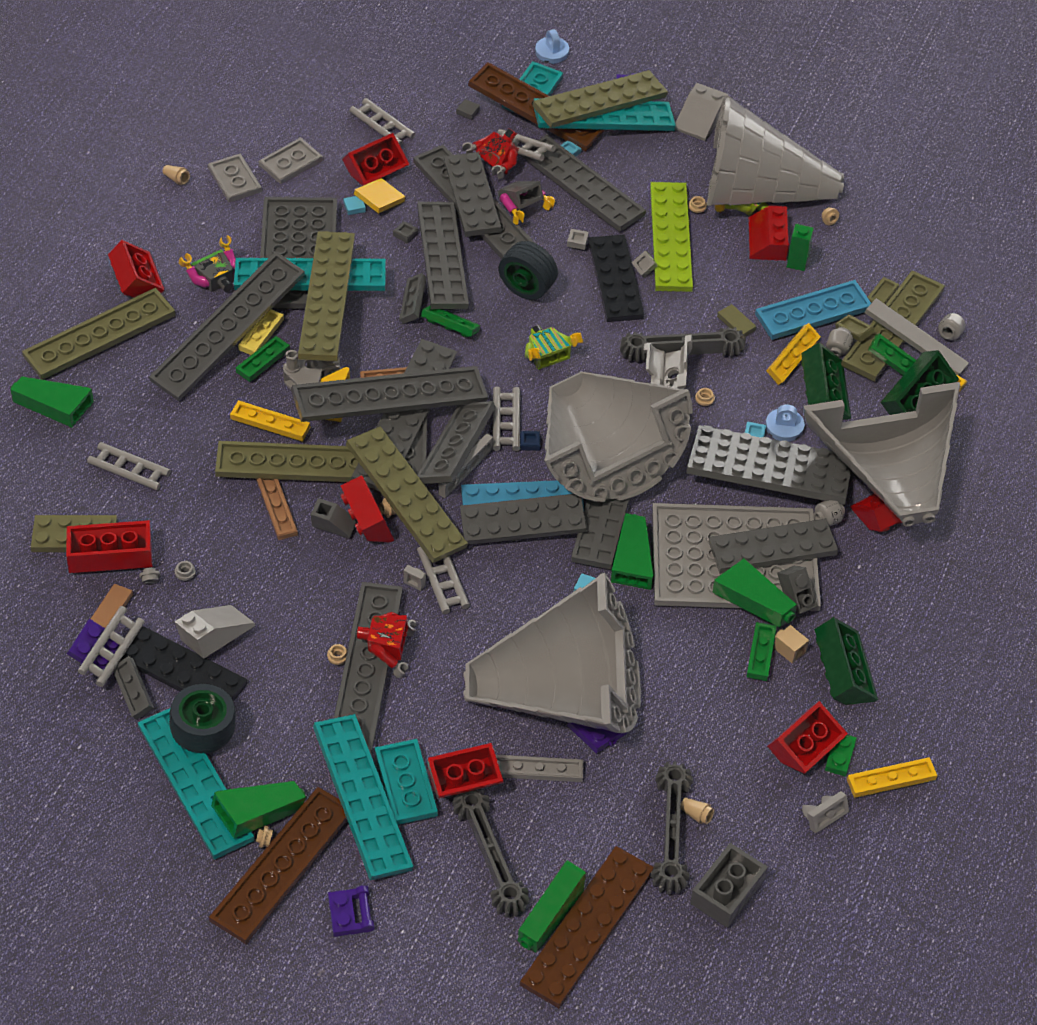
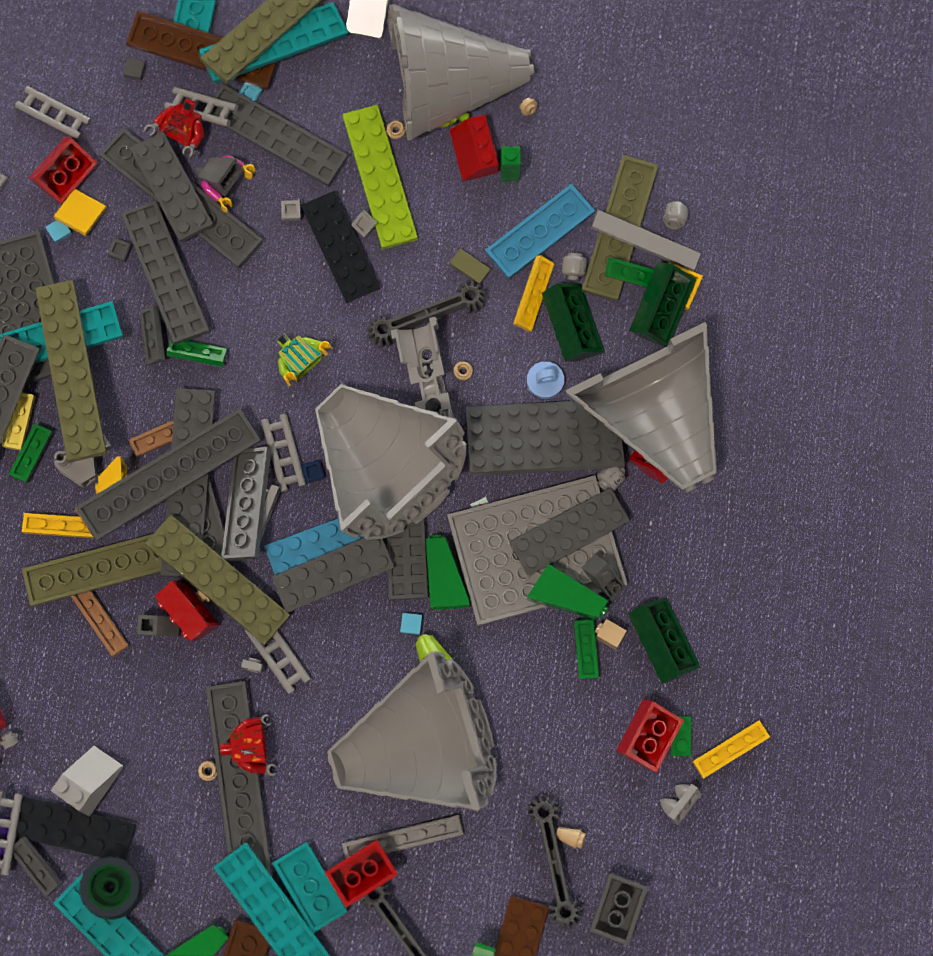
camera: 15 degrees left, 25 degrees up
light grey plate [175,561,196,581] -> none
black wheel [498,241,558,300] -> none
medium azure tile [745,422,766,438] -> none
olive tile [835,314,875,342] -> none
olive tile [867,277,900,304] -> none

